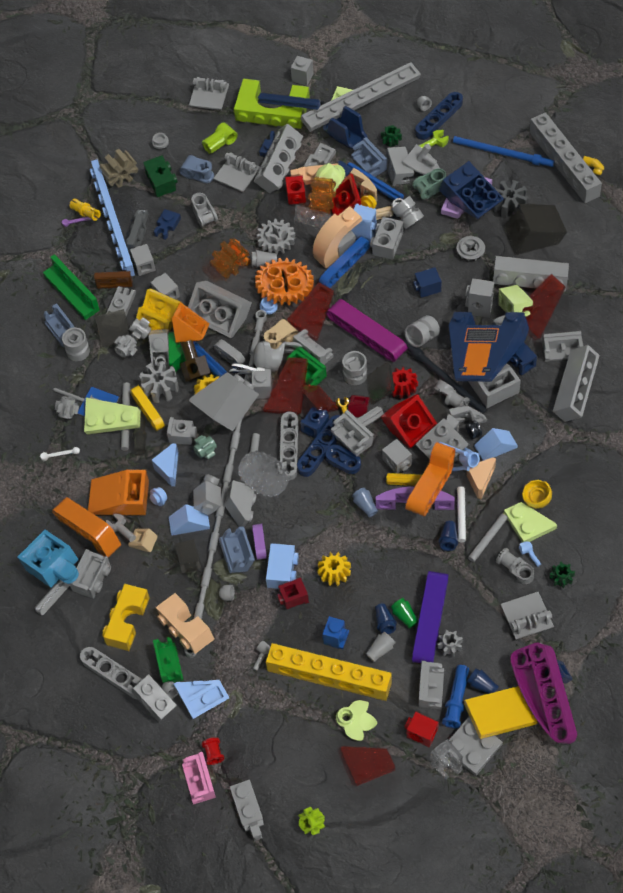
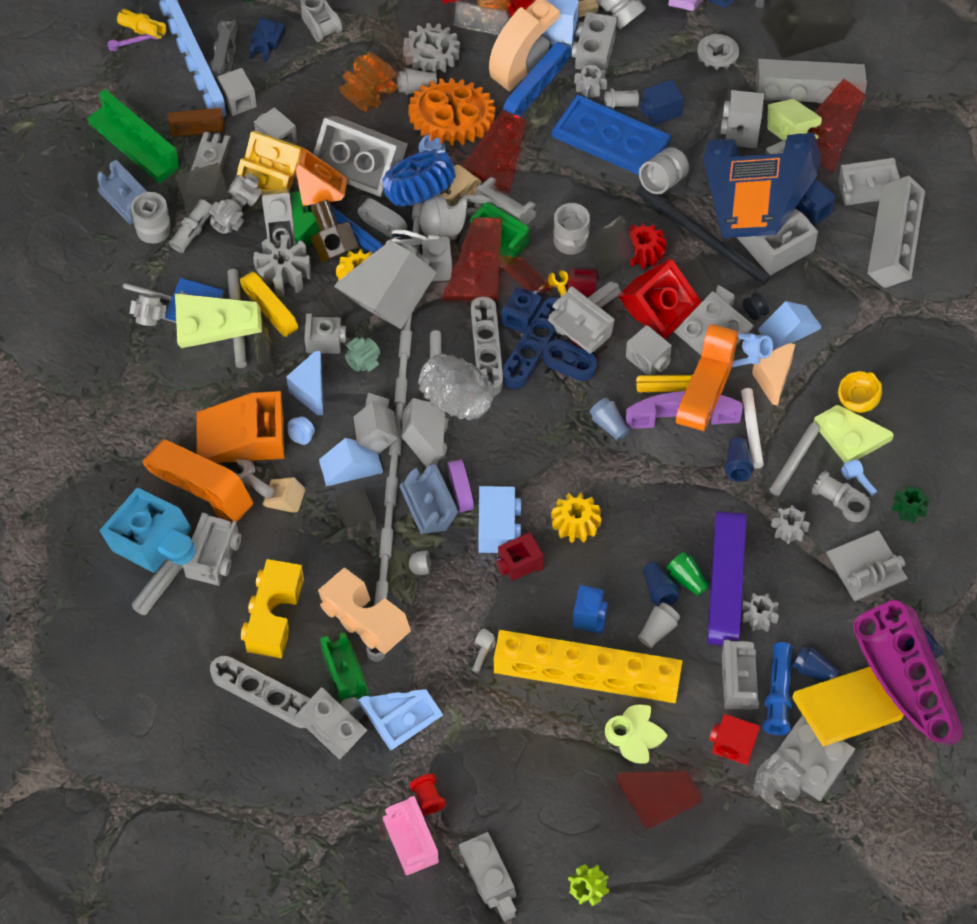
camera: 10 degrees left, 0 degrees up
white hinge [40,447,80,461] -> none
magenta beam [326,299,407,362] -> none
light grey connector [434,379,470,408] -> none
light grey slope [449,406,487,424] -> none
none -> light grey pin [169,199,212,253]
none -> blue gear [382,149,456,206]
none -> blue tile [552,94,672,175]
none -> light grey gear [574,65,607,98]
none -> light grey pin [604,88,639,110]
none -> light grey gear [771,505,810,544]

